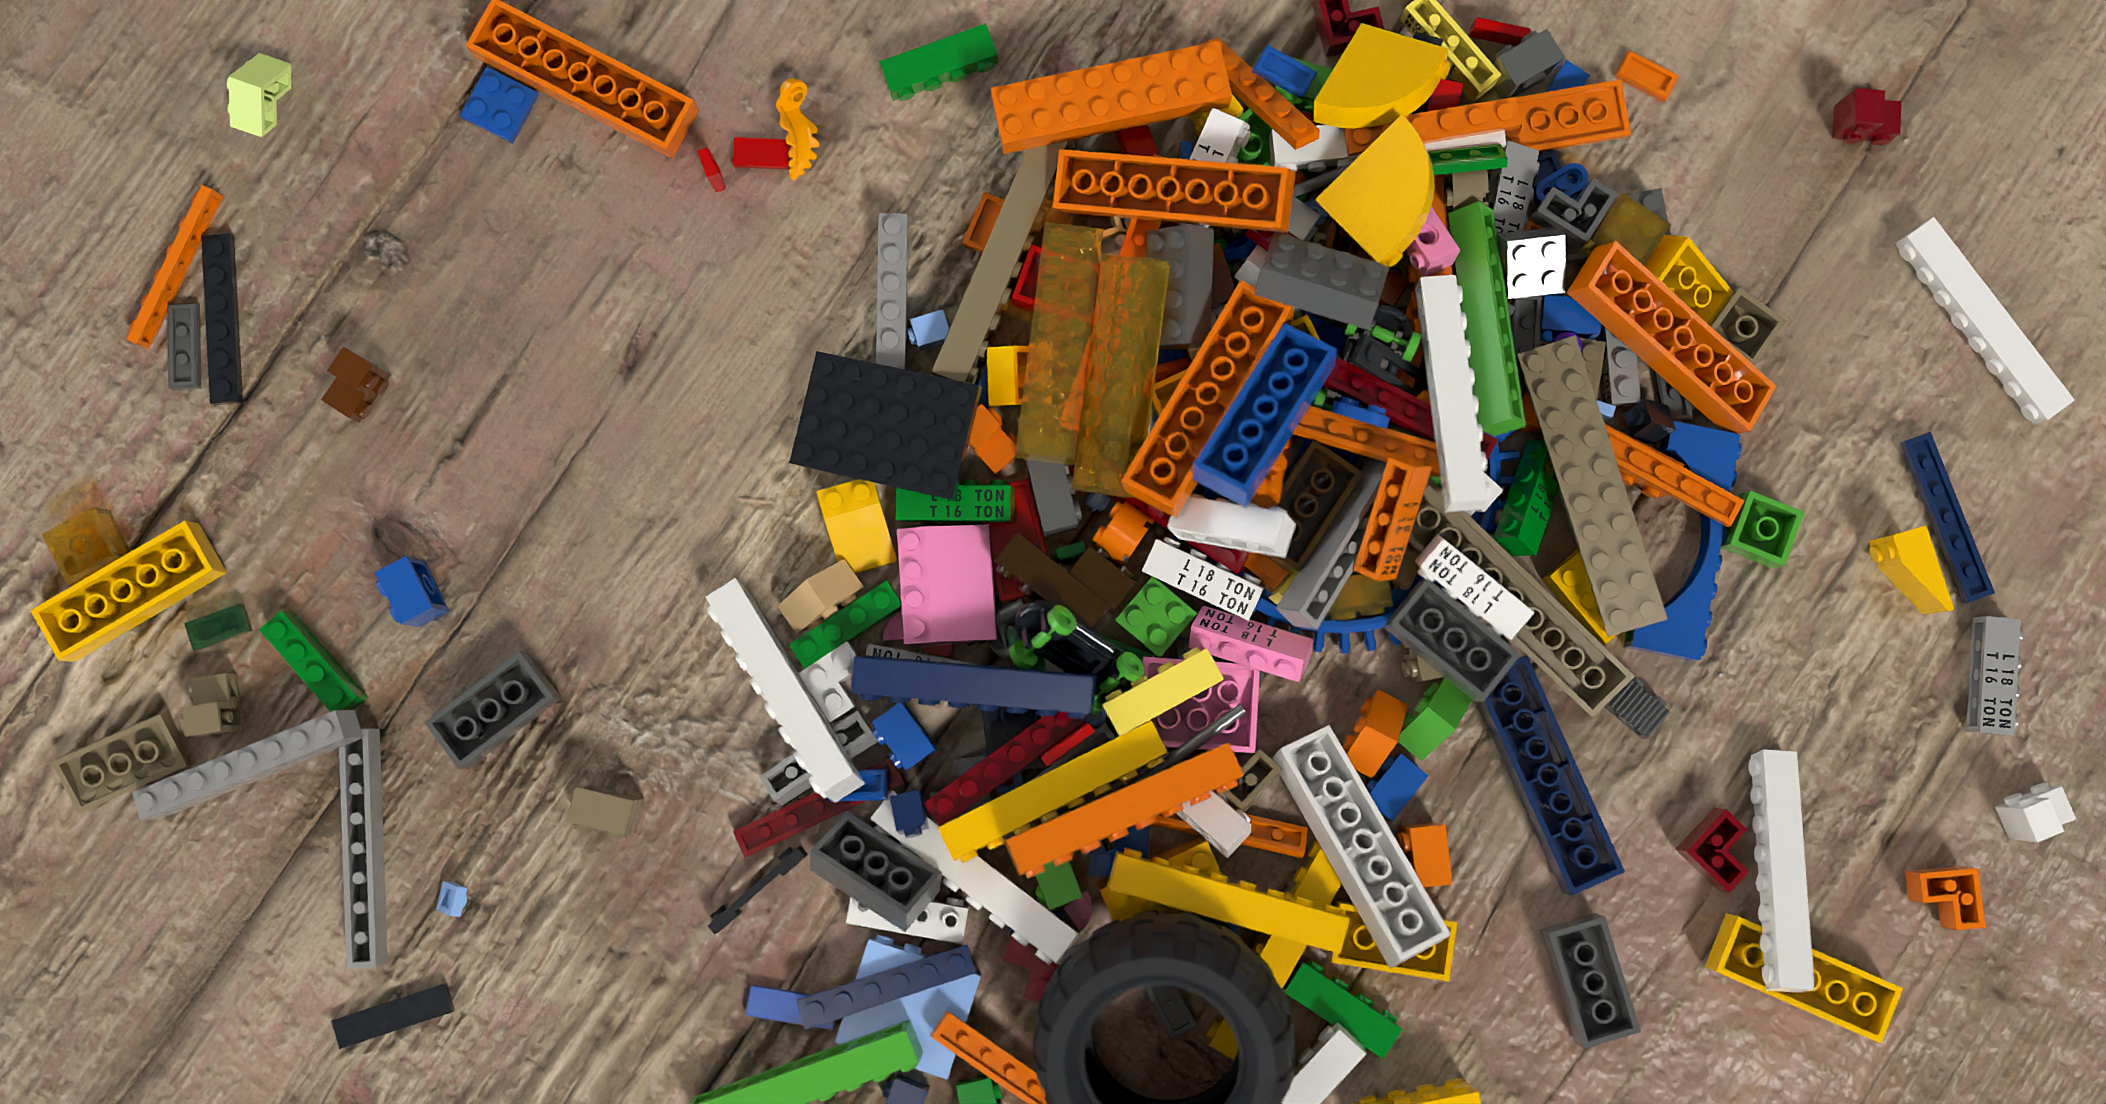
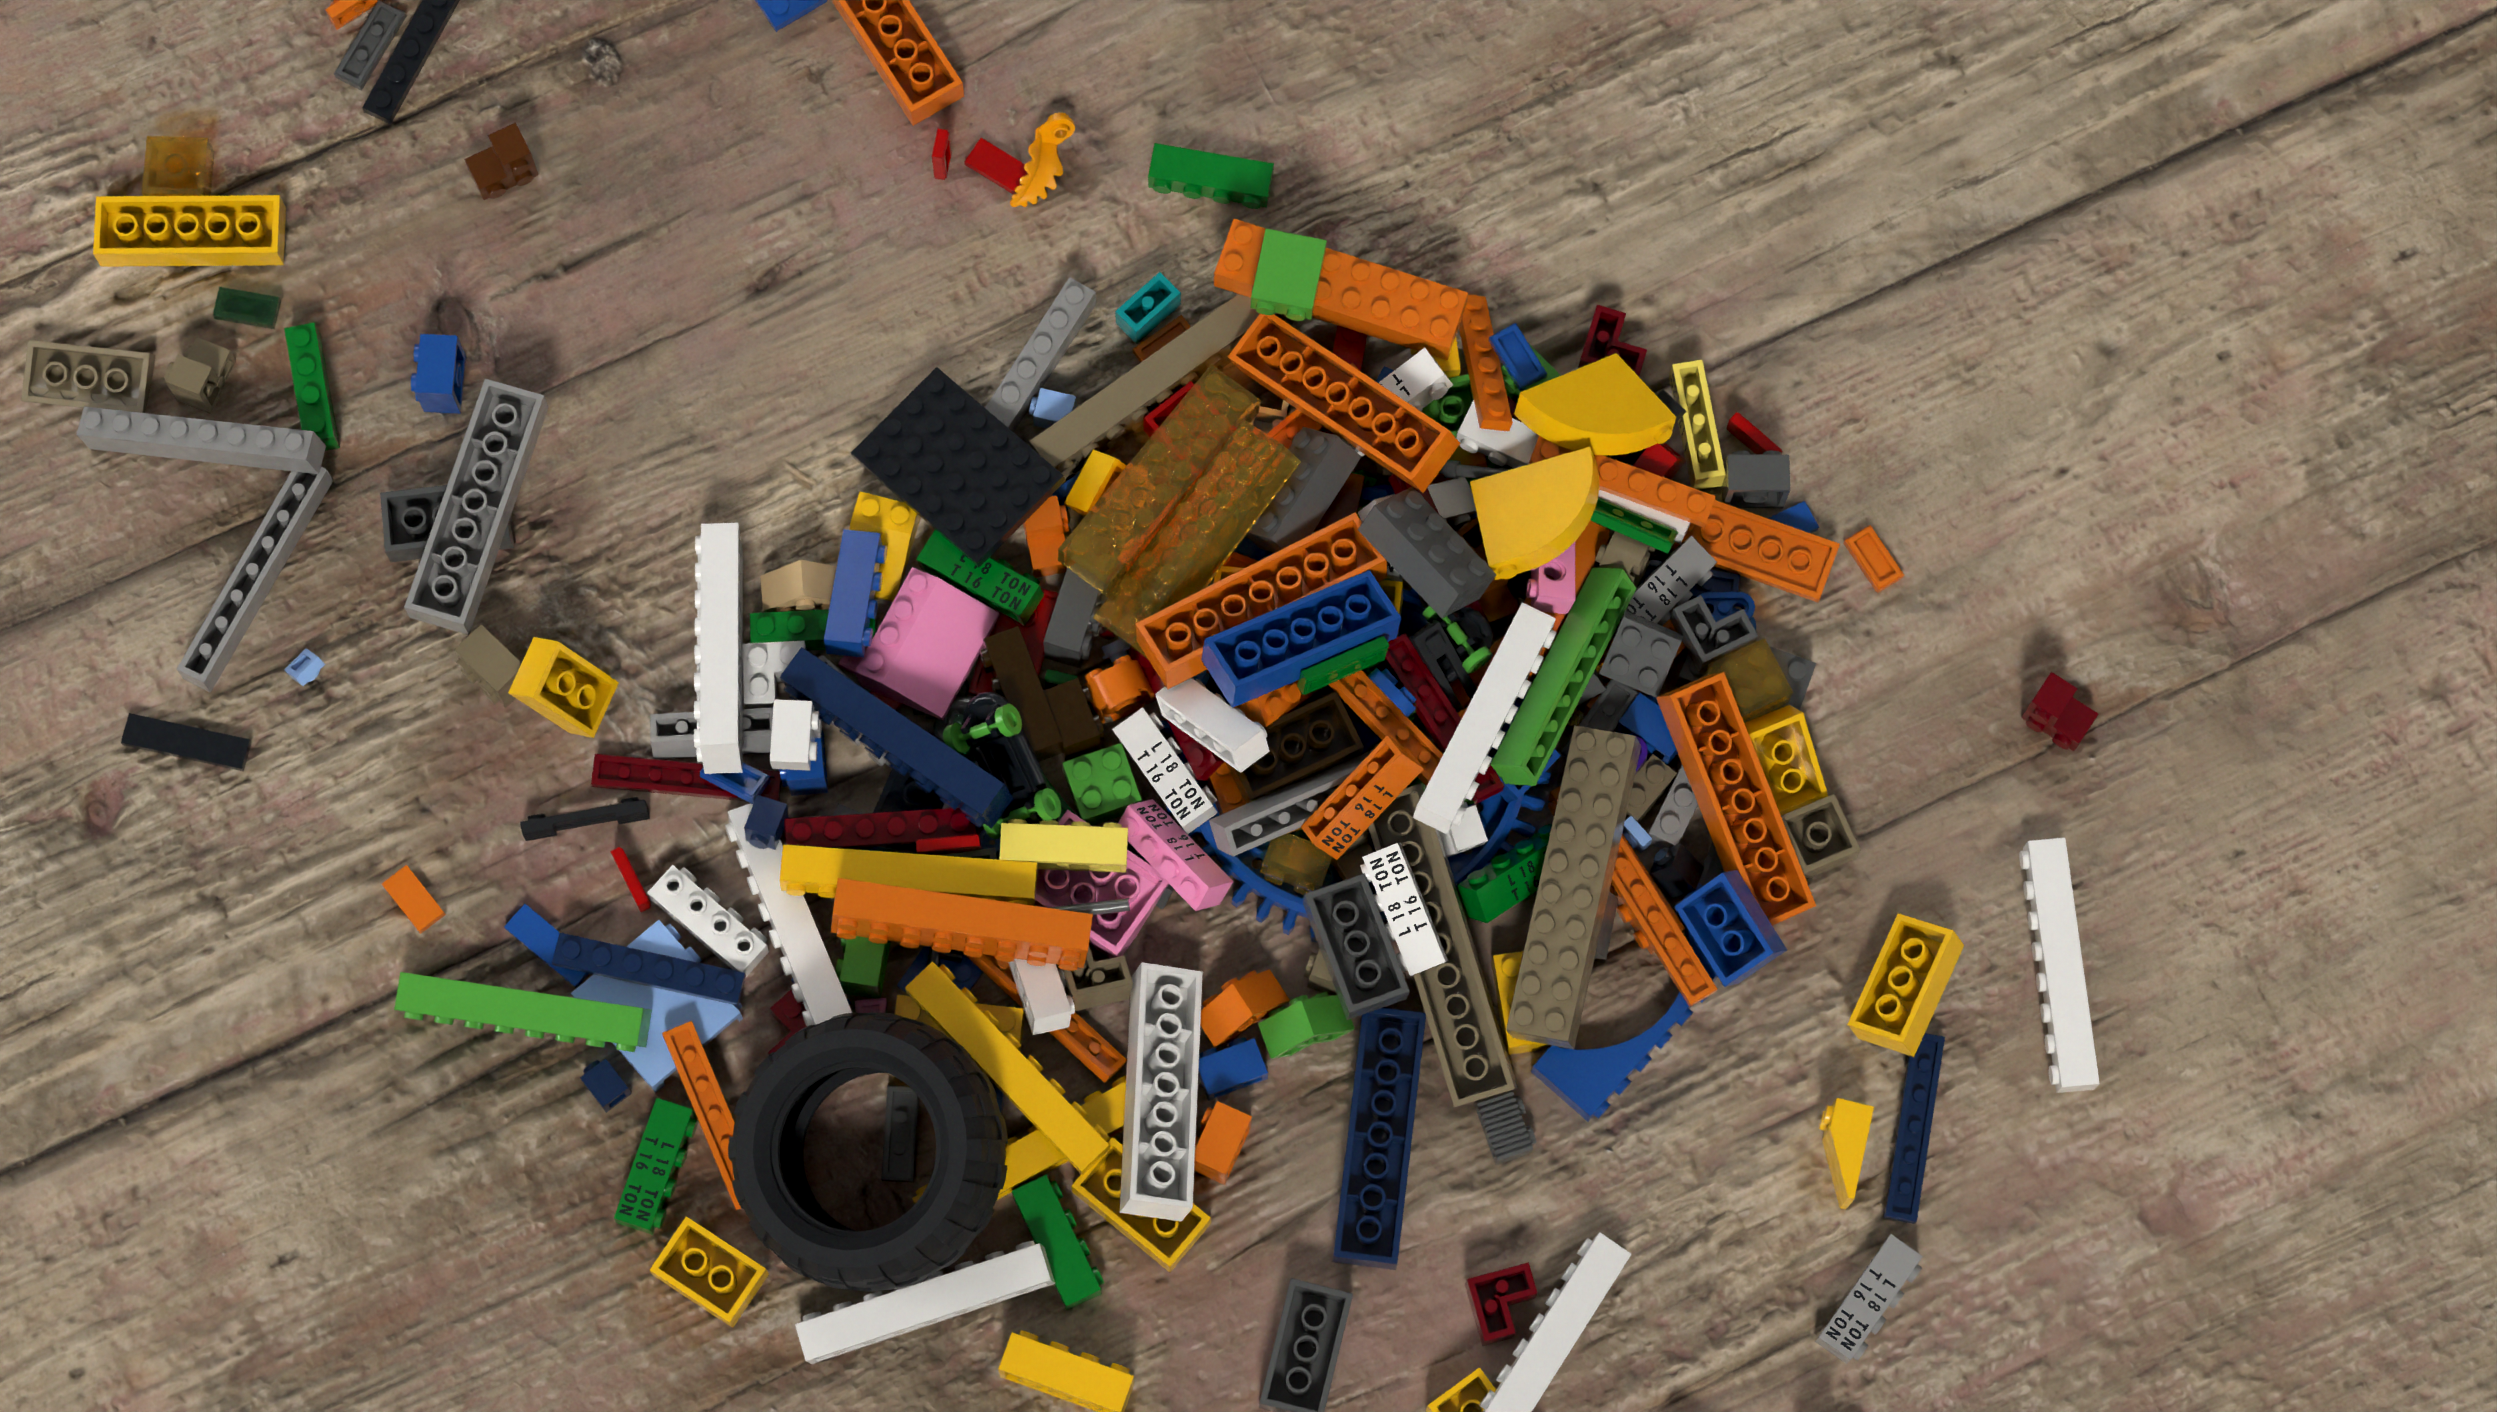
camera: 30 degrees right, 10 degrees down
dark grey brick [810,811,942,932] -> none
bright green brick [1720,491,1805,569] -> none
none -> orange tile [382,865,446,934]
none -> light grey brick [404,379,549,635]
none -> yellow brick [508,637,619,738]
none -> red tile [610,847,651,913]
none -> white brick [770,699,822,771]
none -> blue brick [824,529,887,658]
none -> teal brick [1115,272,1181,344]
none -> bright green brick [1251,229,1327,321]
none -> green tile [1297,636,1389,695]
none -> blue brick [1674,870,1787,987]
none -> yellow brick [1847,913,1964,1057]

